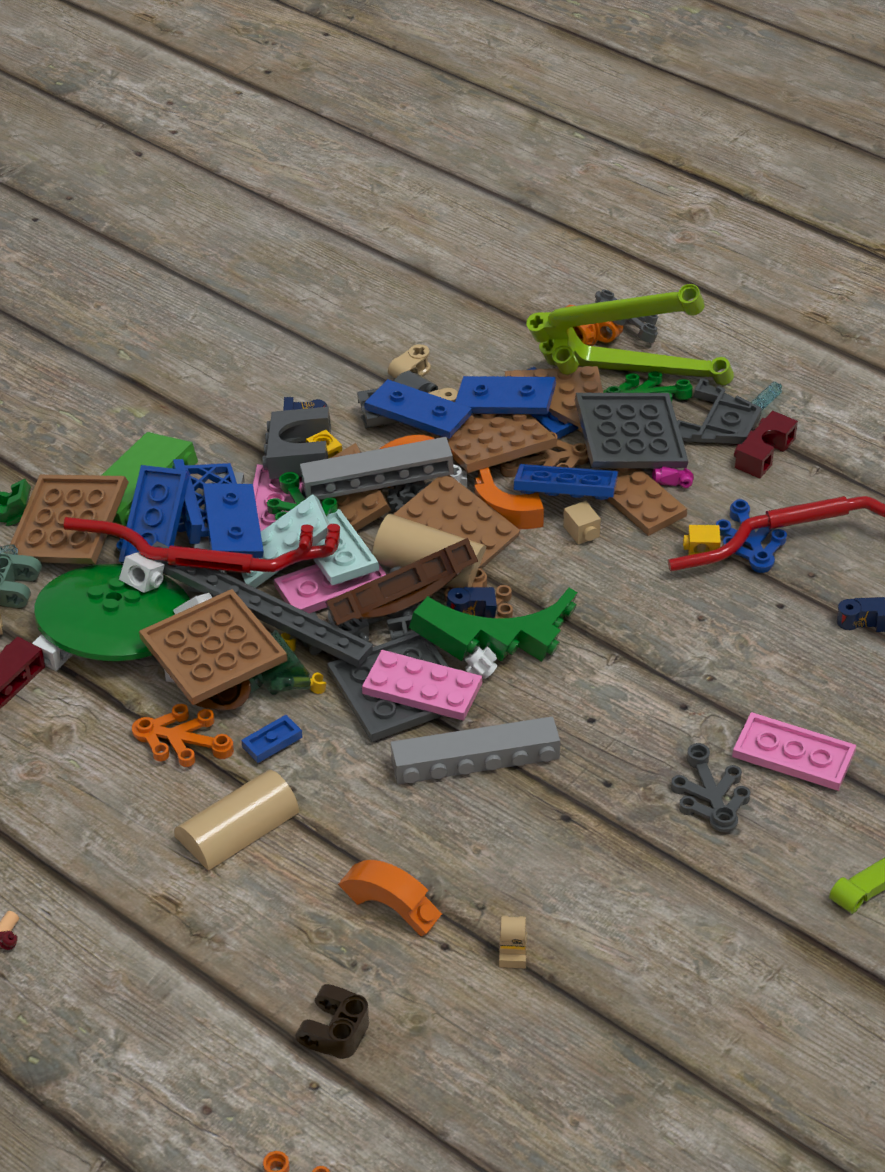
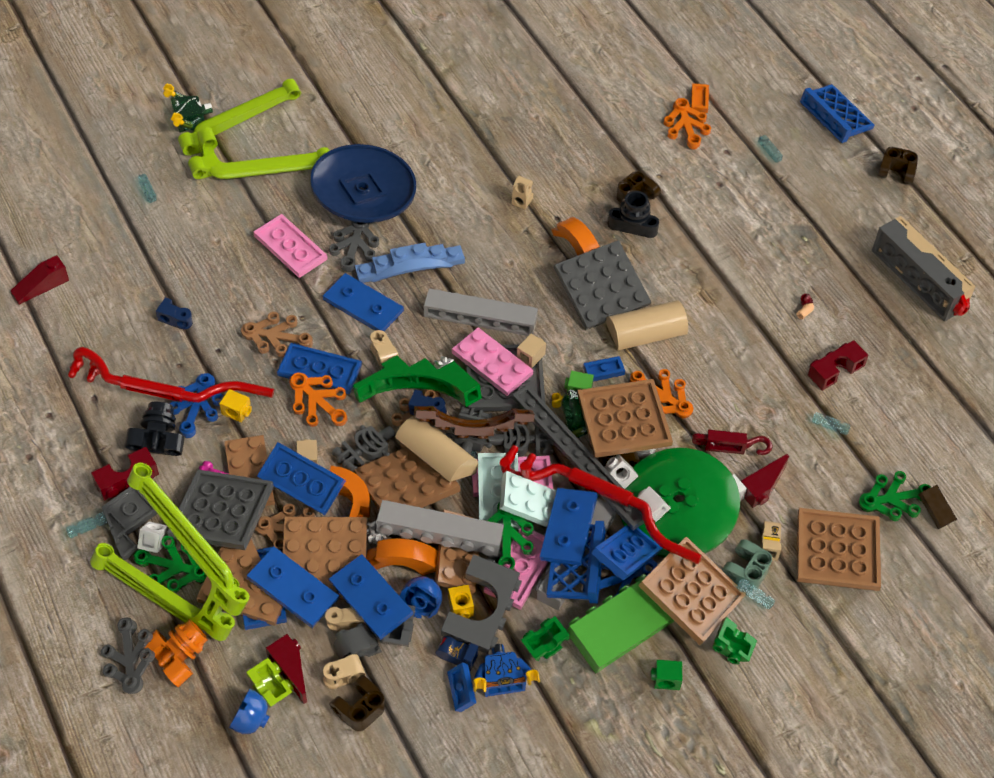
camera: 160 degrees left, 10 degrees up
none -> black beam [124,401,185,456]
none -> white brick [137,521,168,553]
none -> blue cylinder [229,689,270,734]
none -> medium nougat plant [241,312,313,357]
none -> lime cylinder [246,658,293,708]
none -> dark red slope [266,634,307,704]
none -> blue plate [277,343,362,394]
none -> orange plant [289,372,348,427]
none -> dark blue dish [310,144,416,223]
none -> blue plate [323,273,404,331]
none -> dark brown piece [329,675,385,731]
none -> dark grey torso [331,425,395,473]
none -> medium blue piece [355,243,465,283]
none -> tan piece [370,330,399,367]
none -> blue cylinder [399,576,442,618]
none -> blue plate [447,663,476,712]
none -> torso [473,644,540,697]
none -> tan brick [517,334,546,368]
none -> green cylinder [521,616,570,661]
none -> dark grey plate [554,240,651,330]
none -> bright green brick [564,371,594,399]
none -> black beam [607,191,659,238]
none -> green brick [651,660,683,690]
none -> dark red piece [692,429,773,455]

